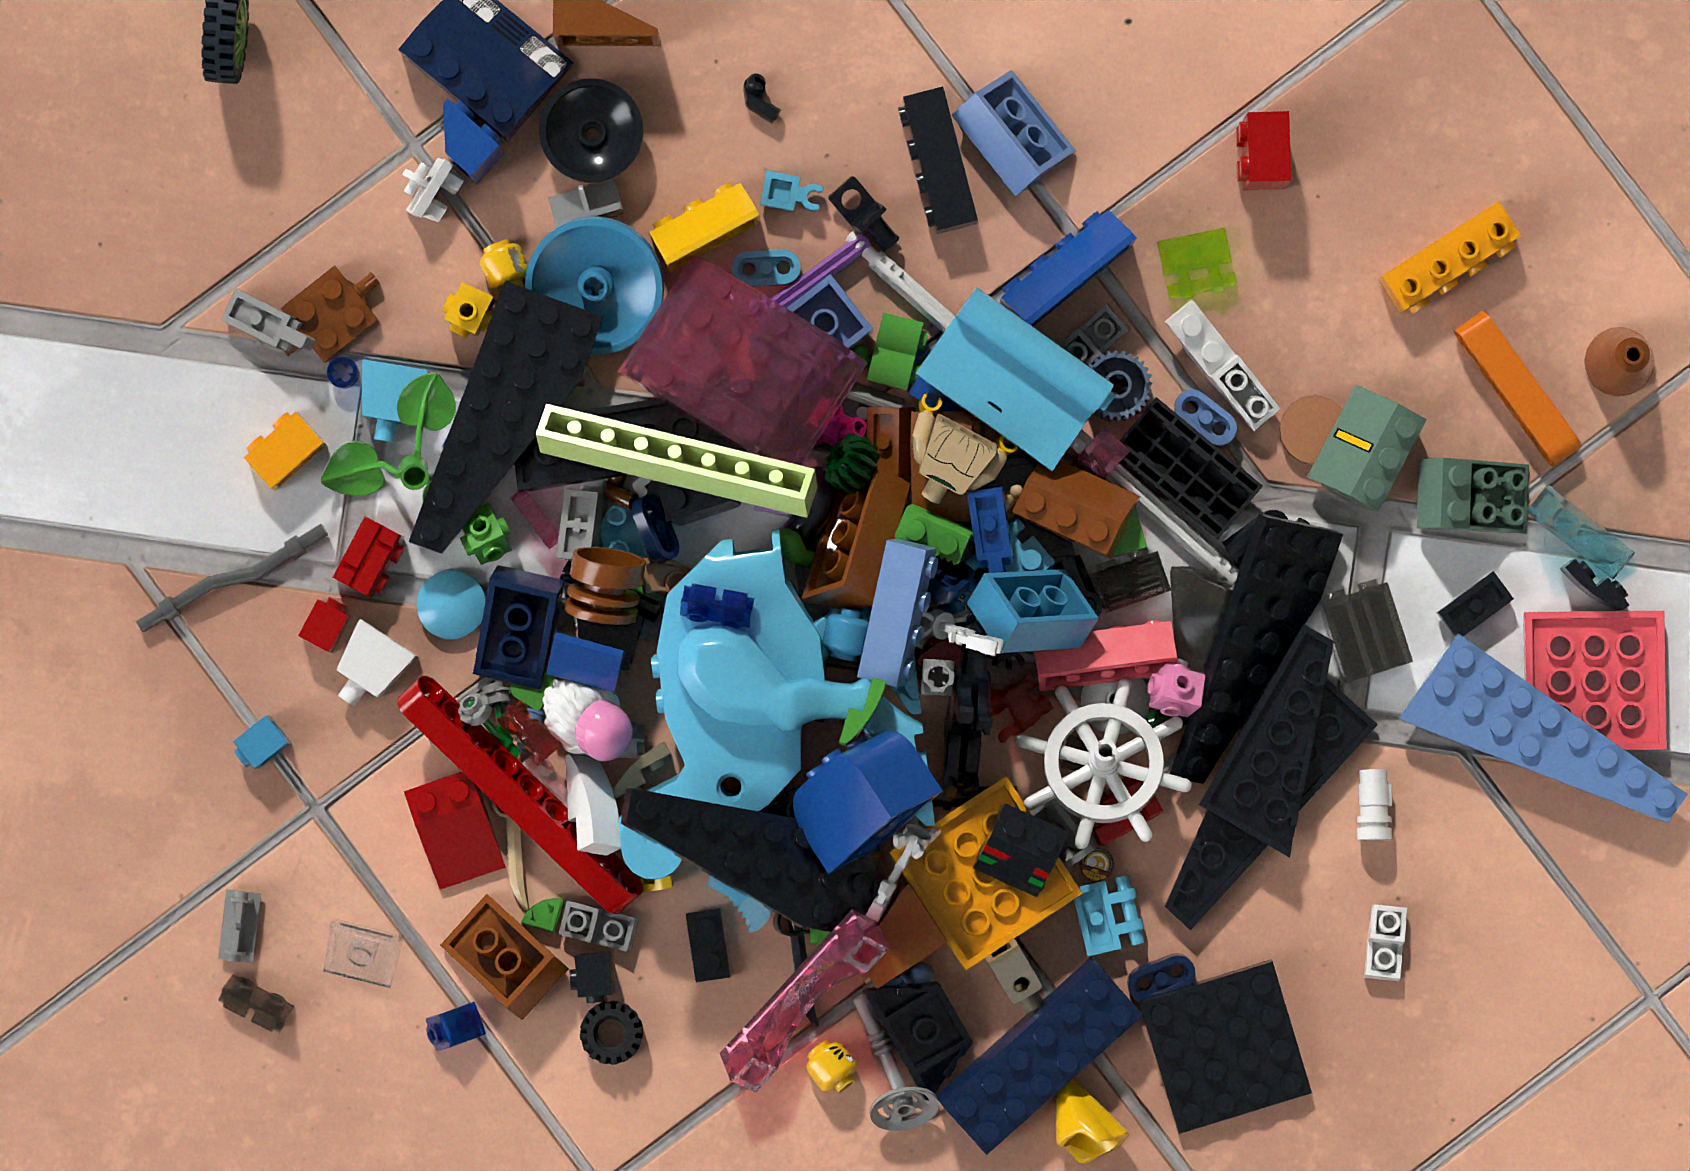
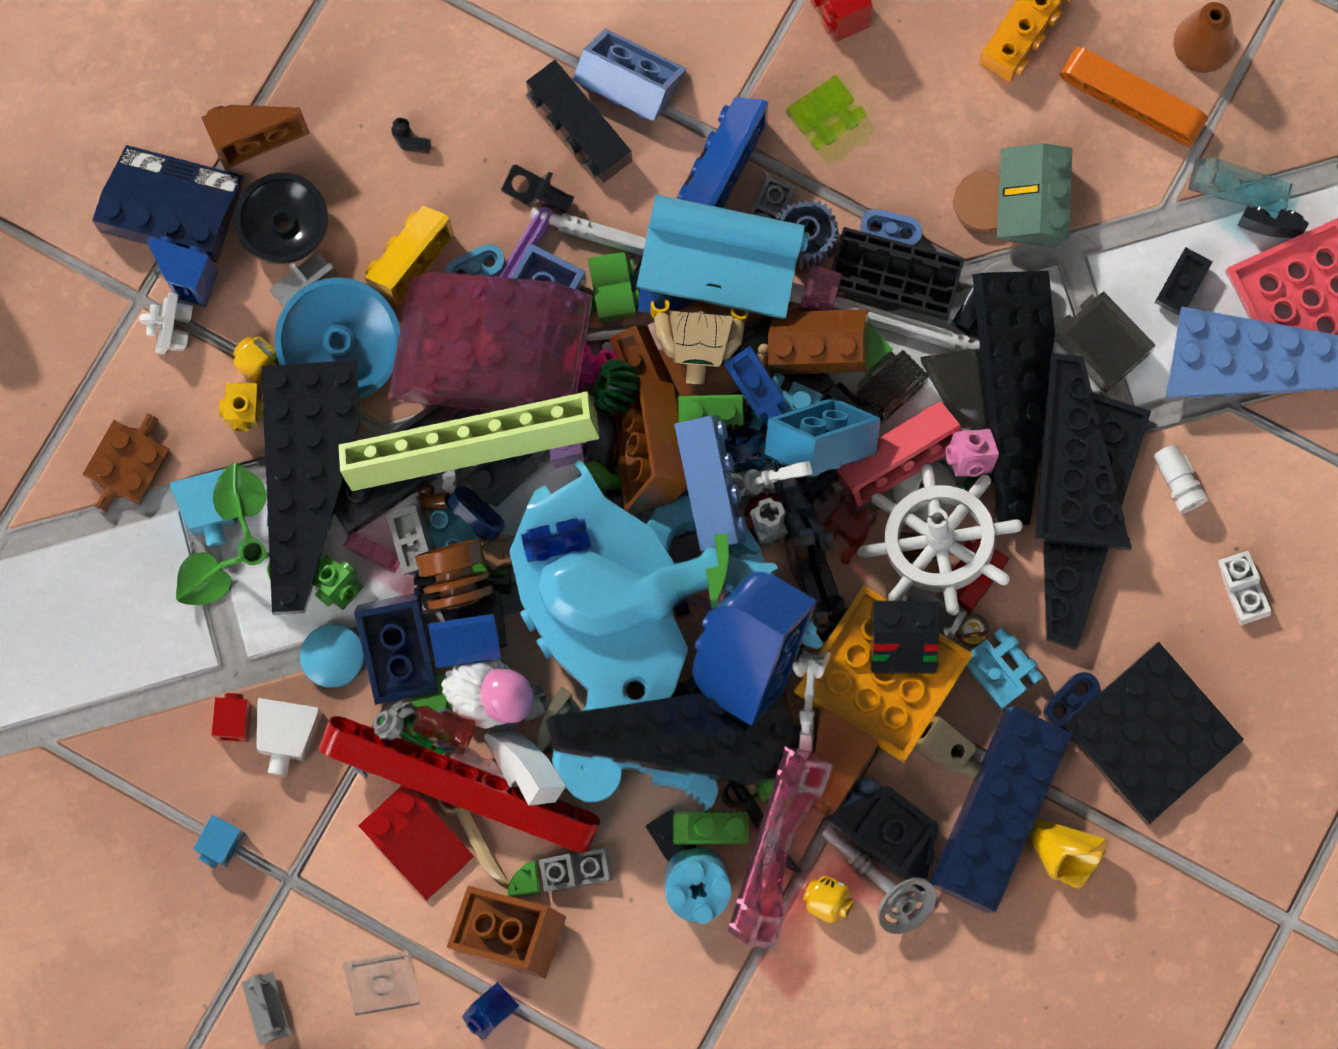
camera: 20 degrees left, 10 degrees down
dark grey bar [136,524,328,632] -> none
light grey hinge [221,289,316,352] -> none
light orange brick [243,411,327,491] -> none
clear blue bush [327,357,359,389] -> none
red brick [332,516,406,598] -> none
black brick [569,951,614,1003] -> none
black tyre [579,1001,643,1065] -> none
yellow tile [639,874,673,891] -> none
medium azure plate [760,170,823,212] -> none
dark azure head [822,607,869,661] -> none
white slope [1164,300,1280,431] -> none
sand green slope [1417,458,1529,534] -> none
none -> medium azure brick [664,847,731,924]
none -> bright green brick [673,811,749,845]

